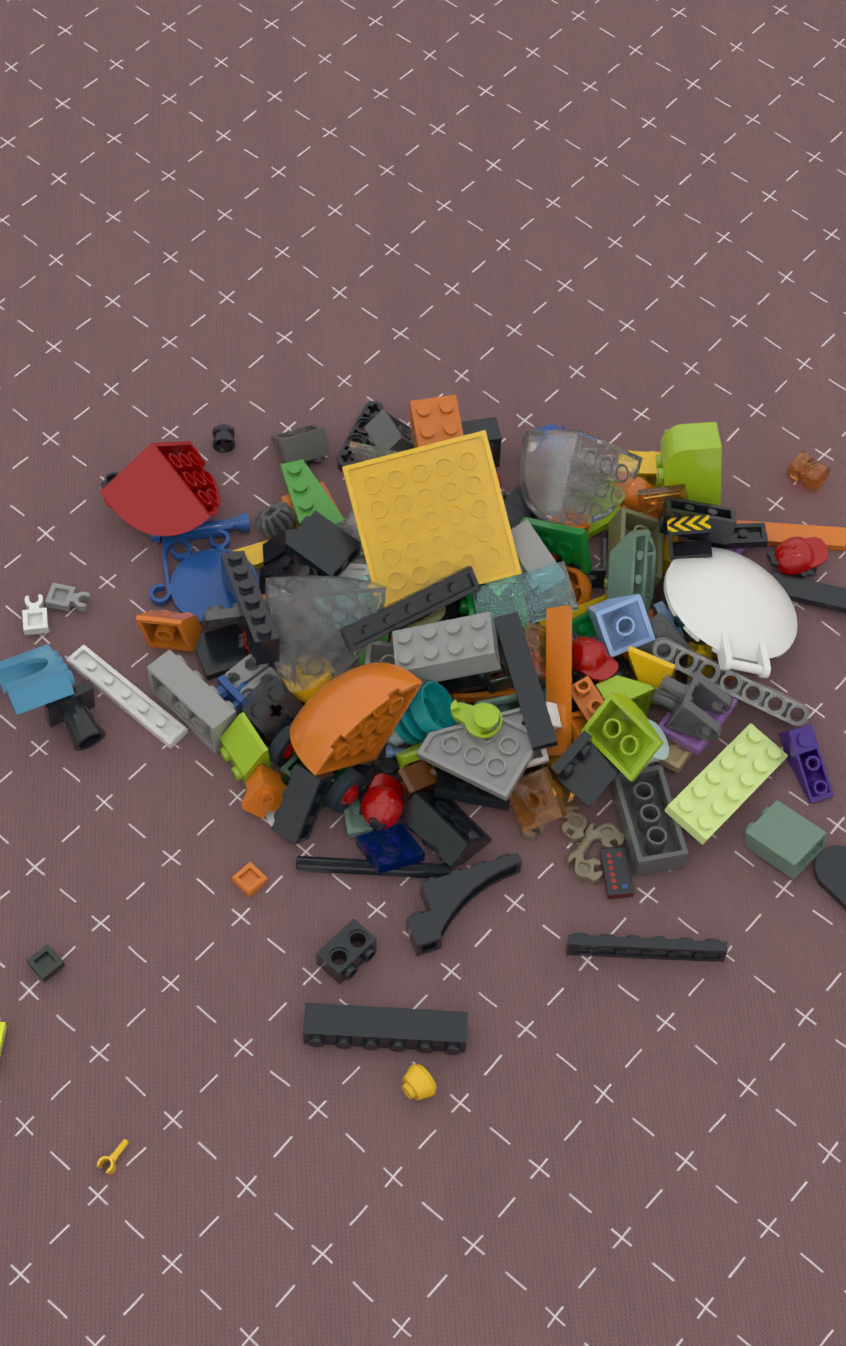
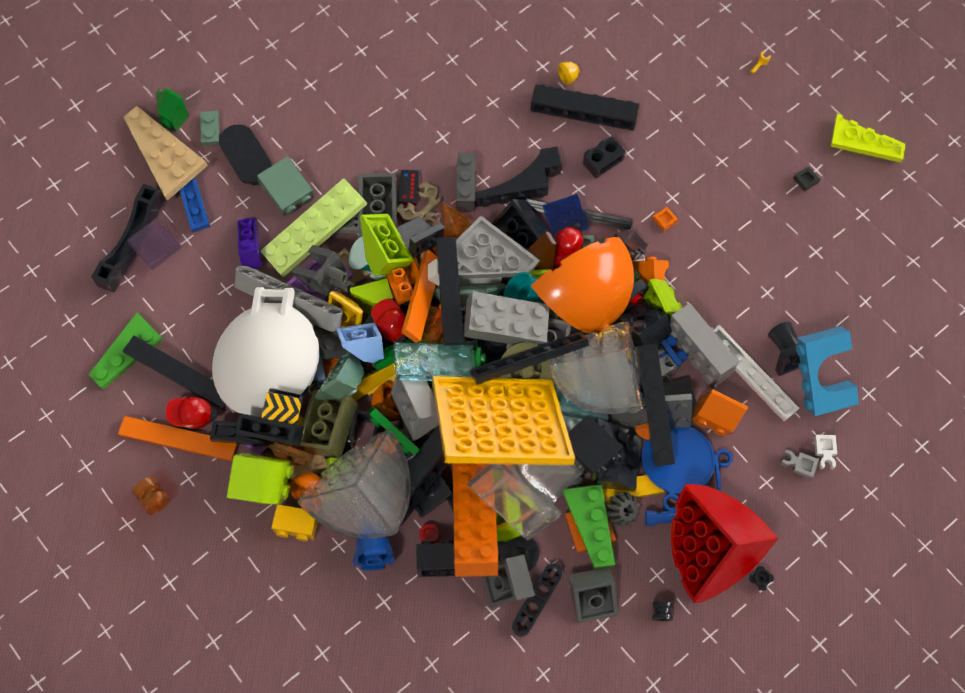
camera: 170 degrees left, 10 degrees up
lime piece [450,700,503,739] -> none
black plate [566,933,728,962] -> none
none -> dark grey brick [456,153,476,212]

